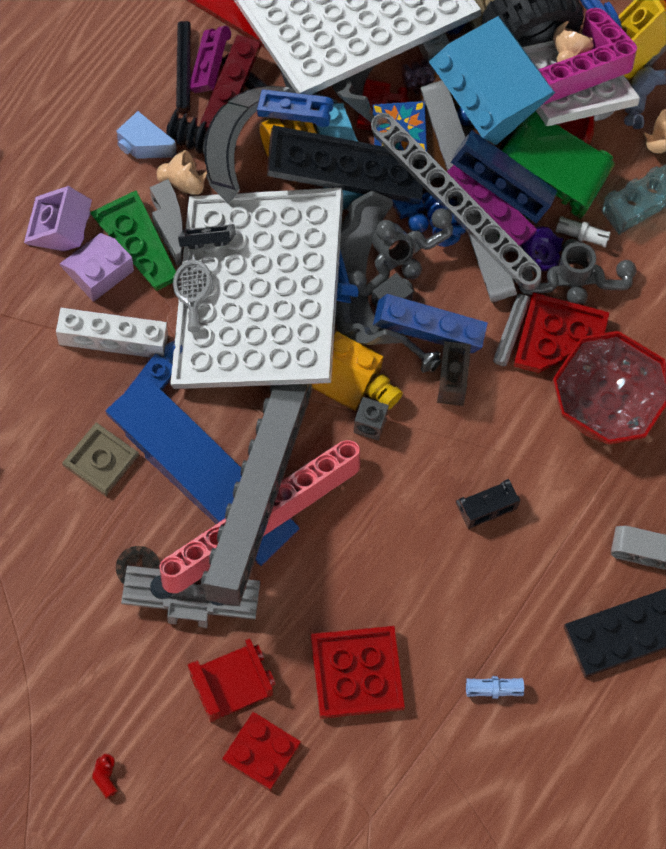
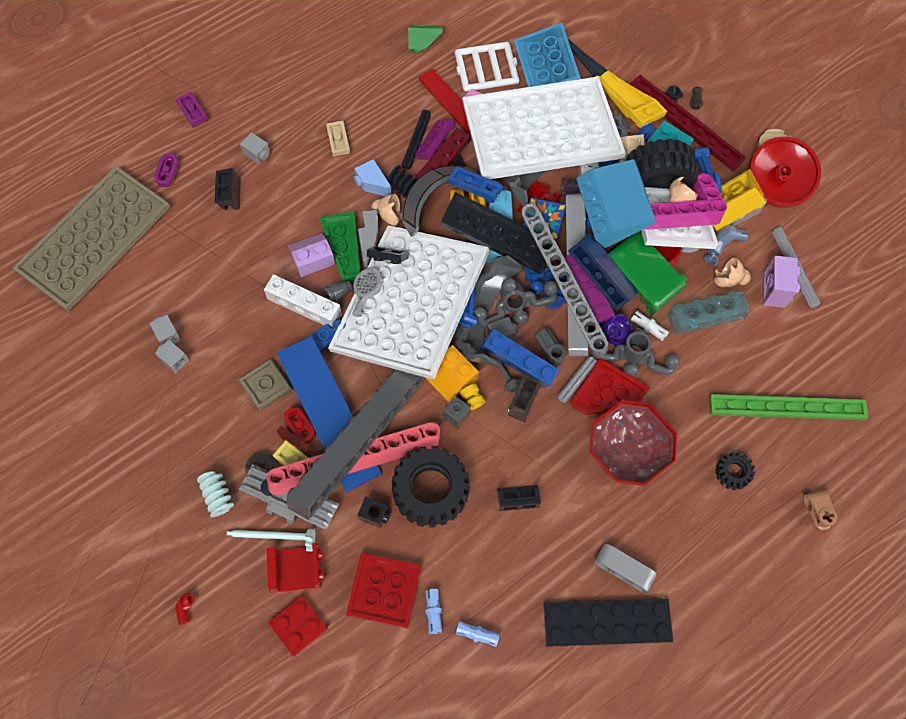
camera: 20 degrees right, 0 degrees up
lavender slope [24,186,92,251] -> none
none -> light aqua piece [197,471,234,518]
none -> light aqua piece [227,529,316,551]
none -> light yellow plate [273,440,308,476]
none -> clear red tile [277,426,310,453]
none -> red plate [284,407,315,444]
none -> dark grey cone [323,281,353,302]
none -> tan plate [326,121,350,157]
none -> black brick [357,497,391,528]
none -> black tyre [391,446,469,528]
none -> light blue pin [425,589,442,634]
none -> dark grey piece [535,328,565,367]

